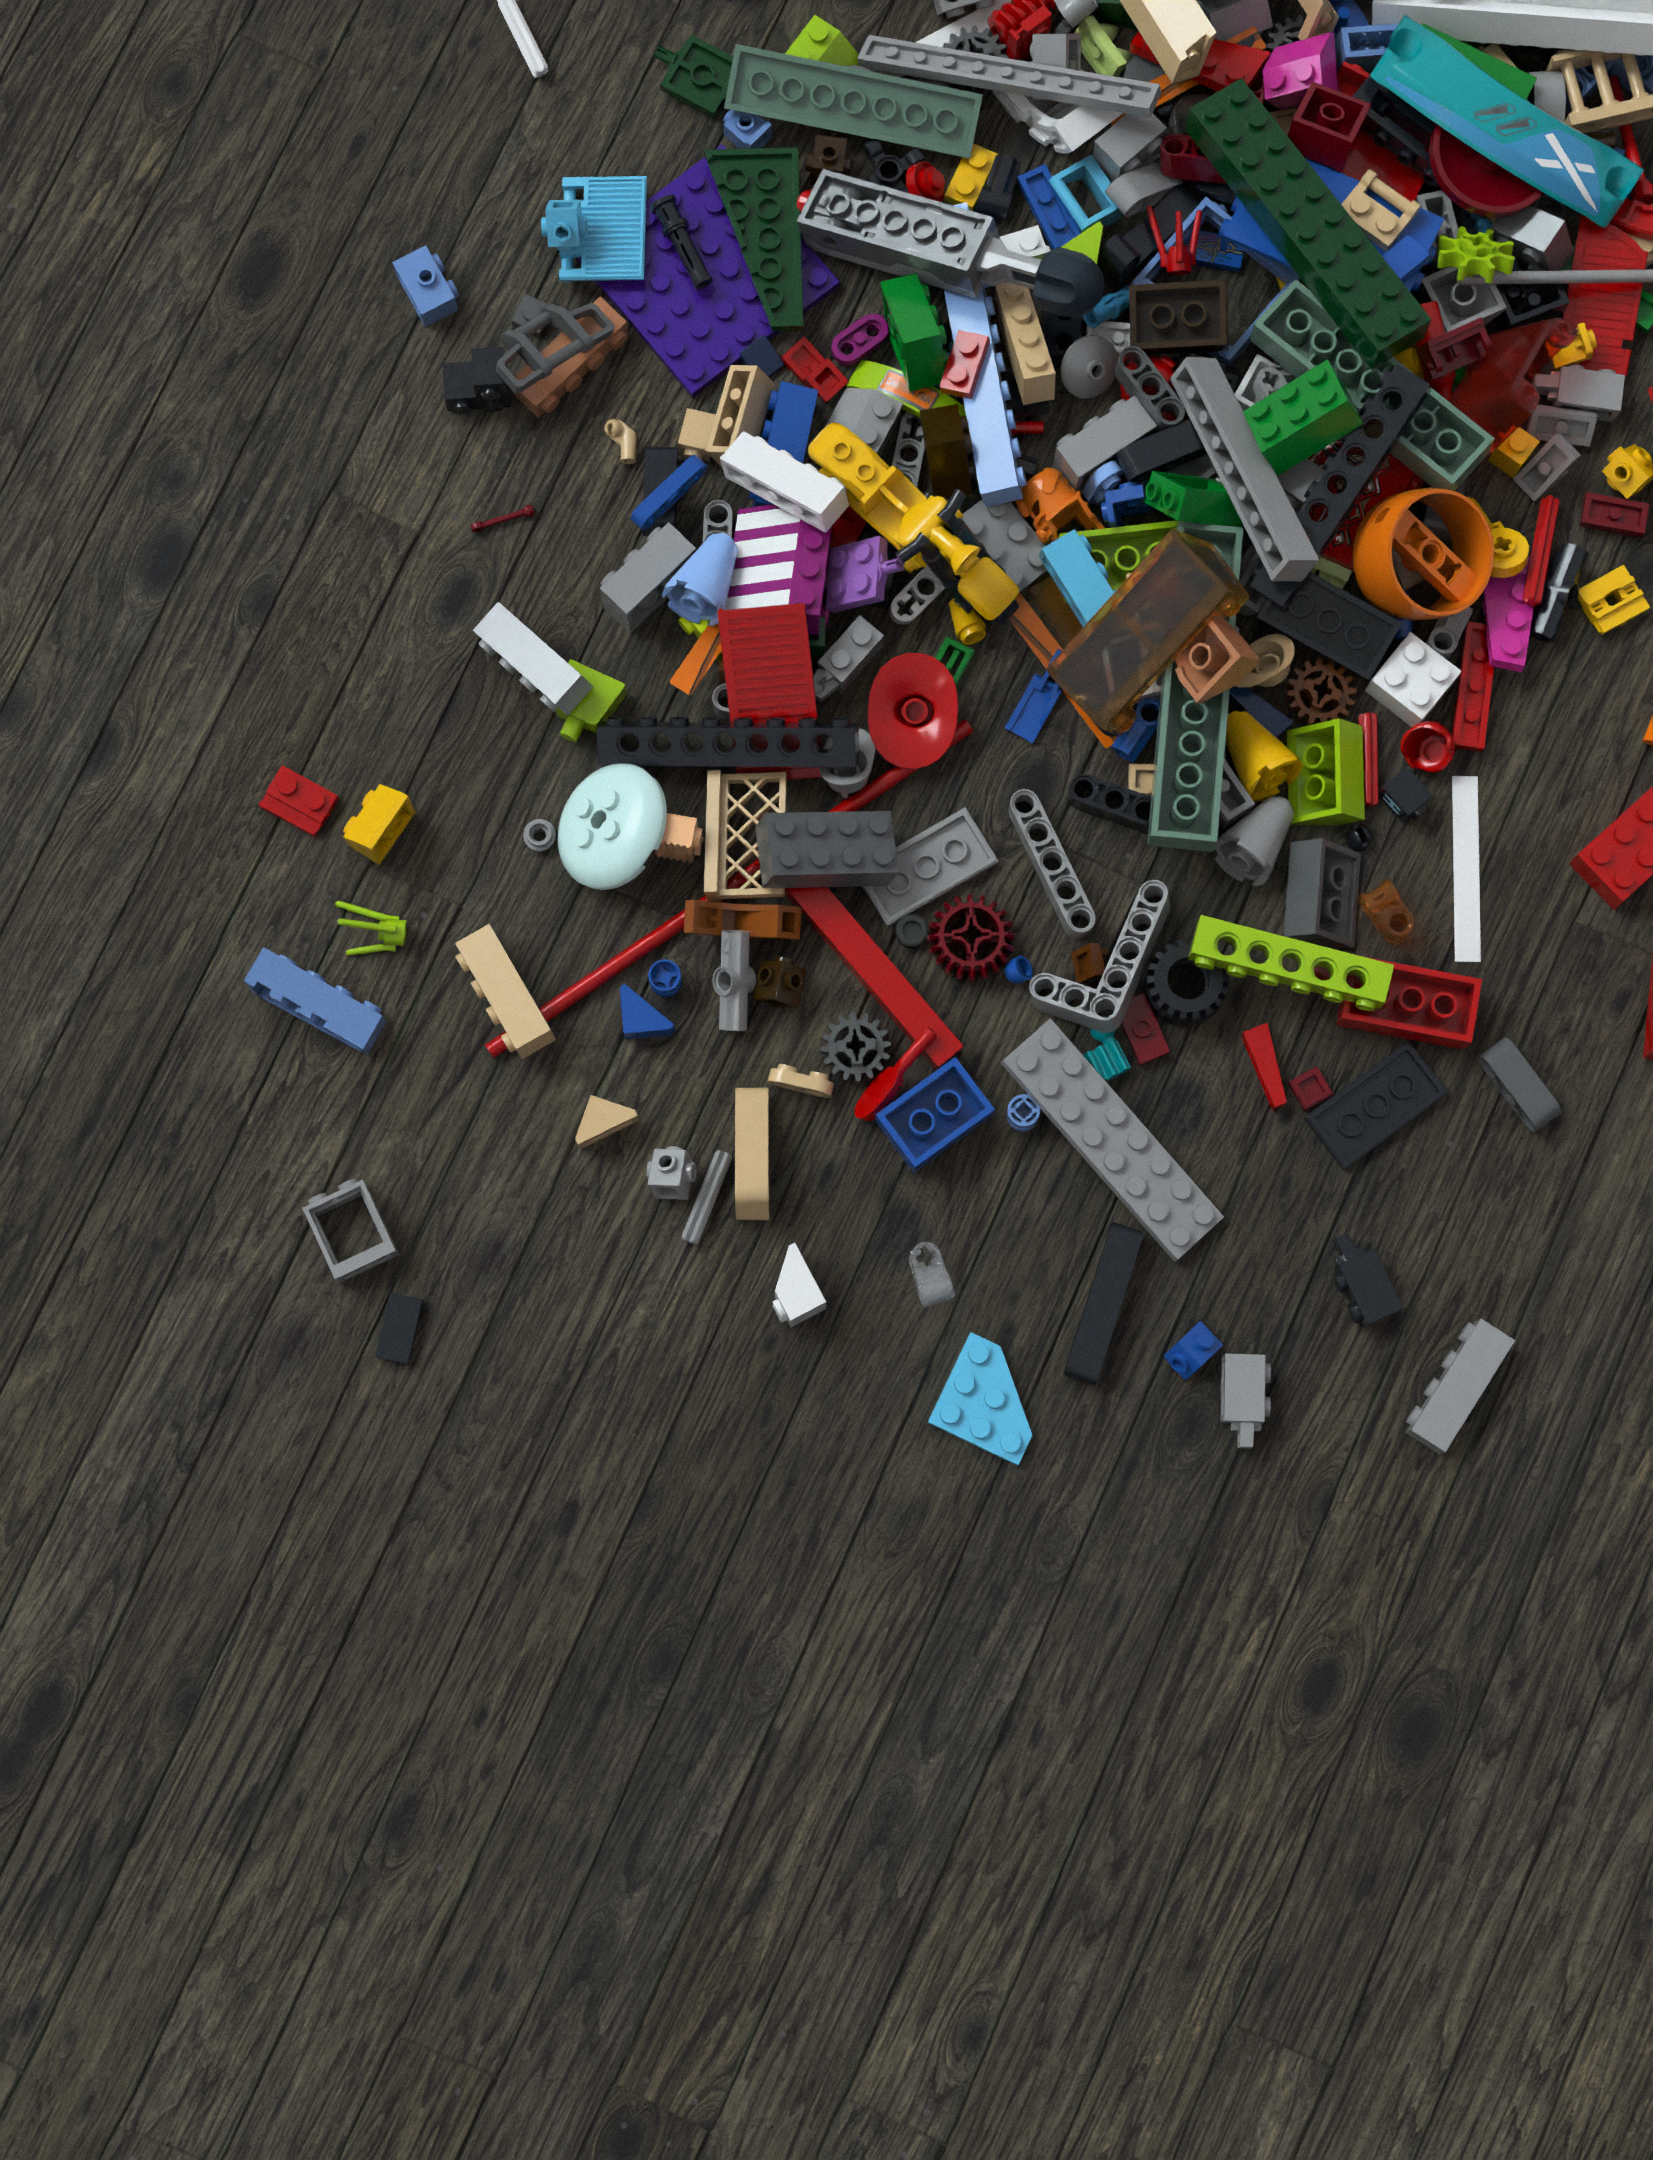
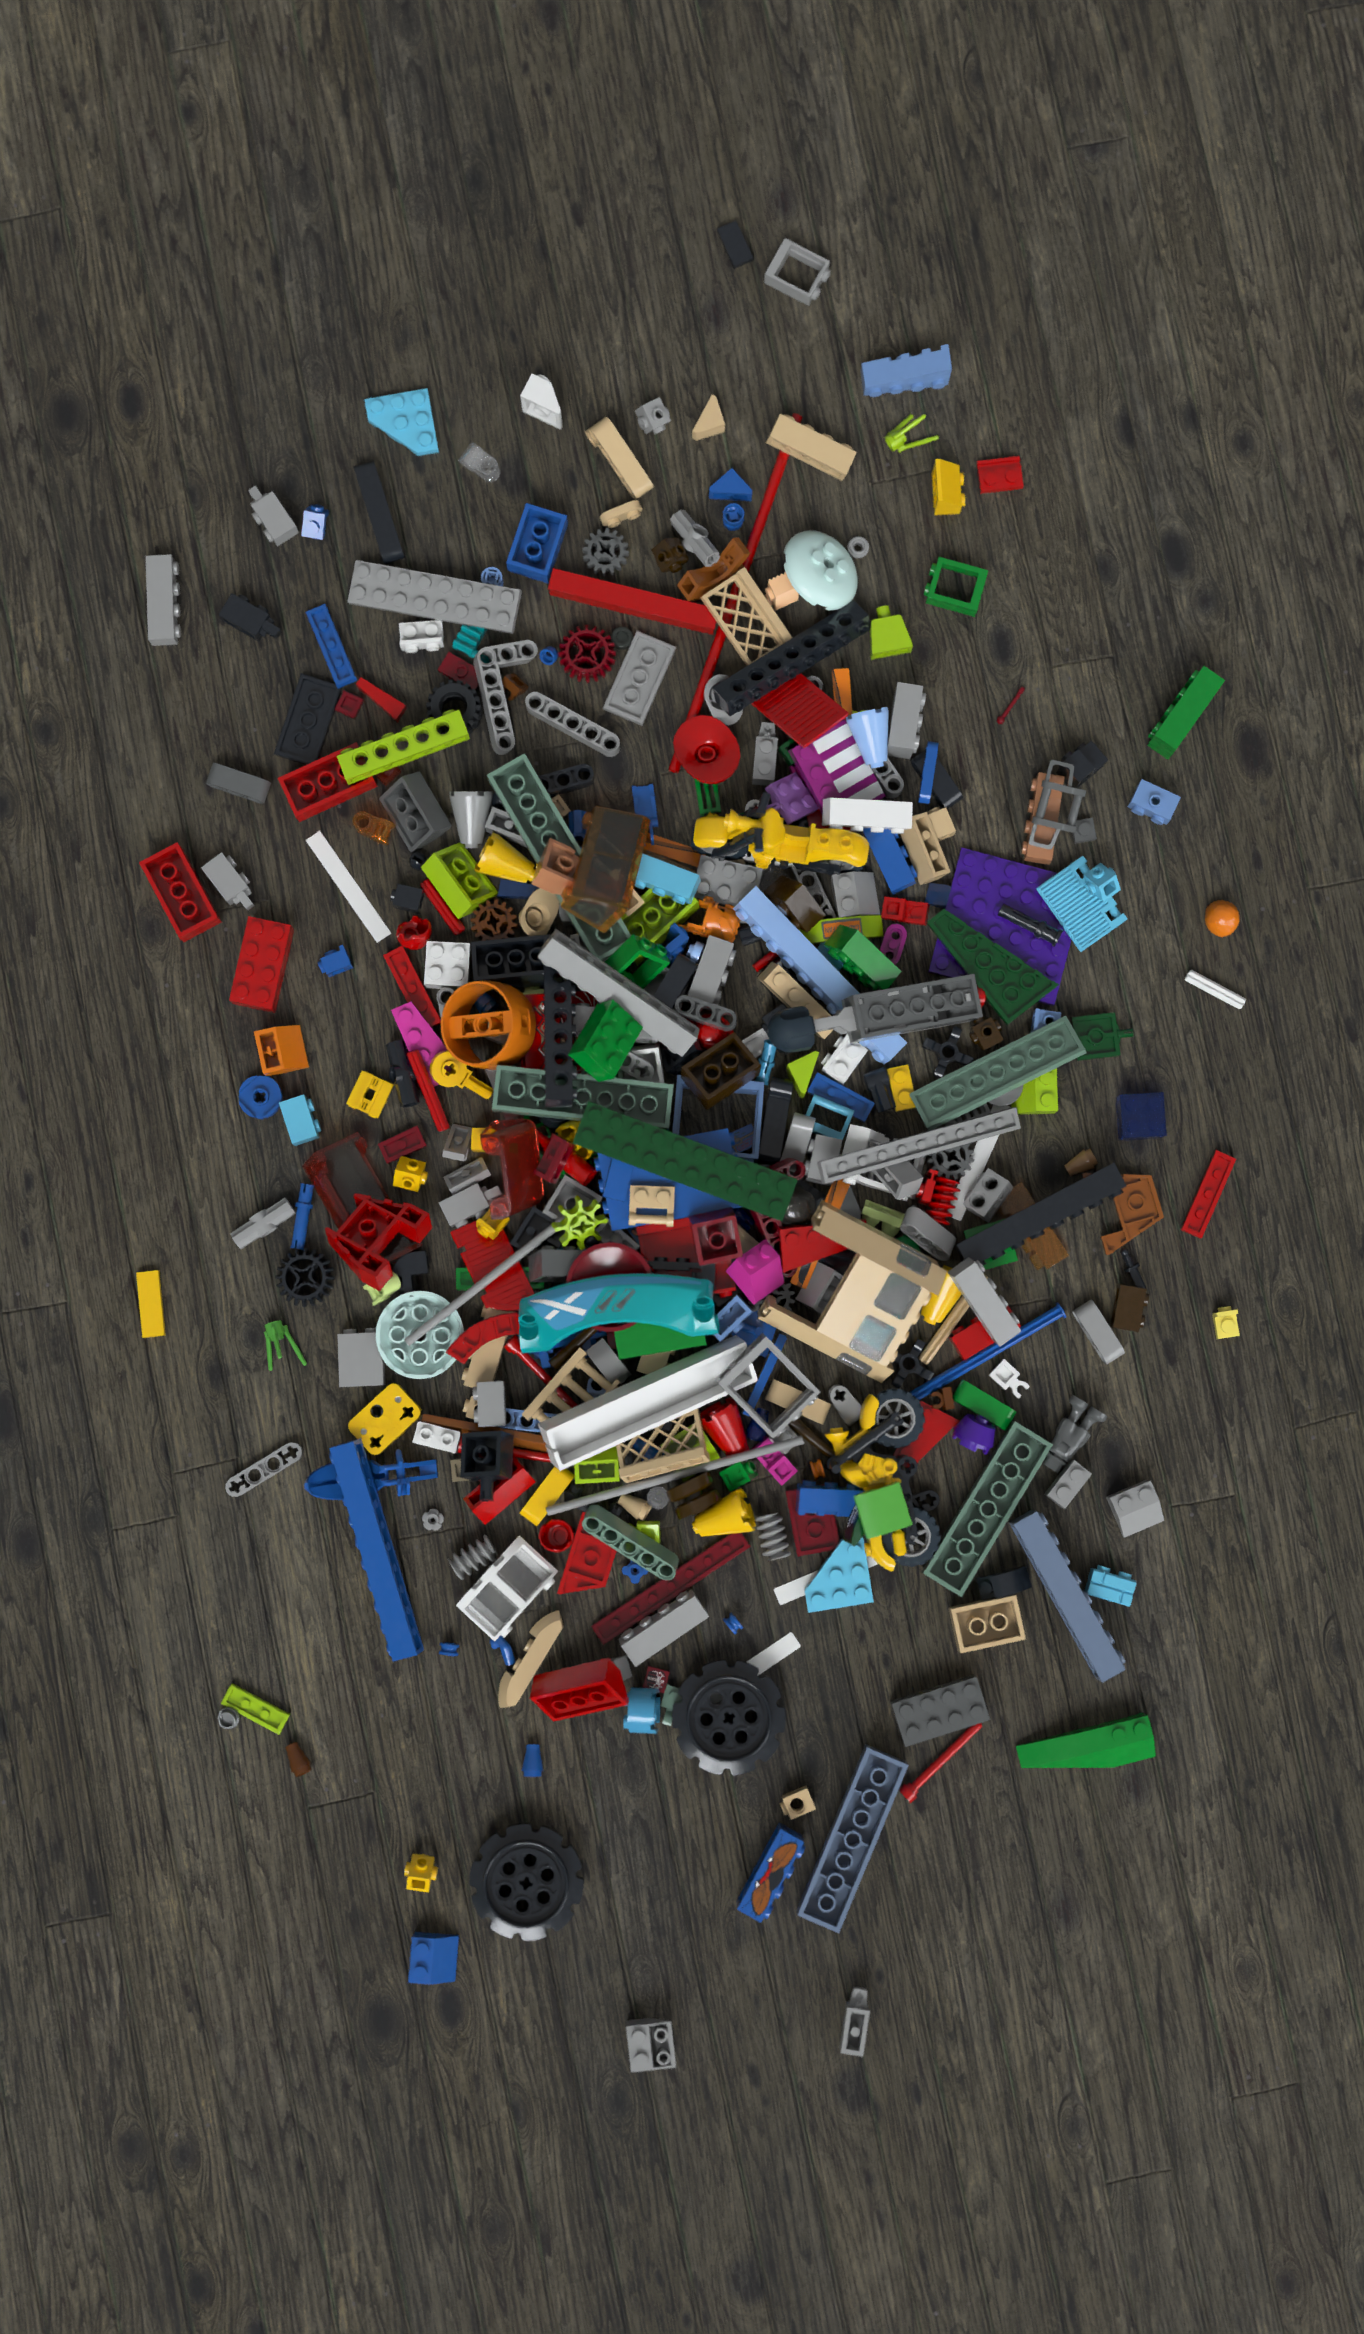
camera: 145 degrees right, 5 degrees up
brick [473,602,593,715] -> none
tan arm [604,419,637,464] -> none
light grey axle [682,1150,732,1245] -> none
dark grey brick [755,811,899,889] -> none
red piece [855,1026,937,1122] -> none
red plate [906,161,945,202] -> none
plate [939,330,990,399] -> none
light grey dish [1060,335,1118,399] -> none
red plant [1146,205,1202,275] -> none
none -> light grey hinge [201,852,254,911]
none -> blue tile [306,604,357,689]
none -> blue brick [318,945,353,978]
none -> white bracket [399,620,444,653]
none -> green window [924,557,988,617]
none -> green brick [1147,666,1225,760]
none -> orange hair [1205,900,1240,937]

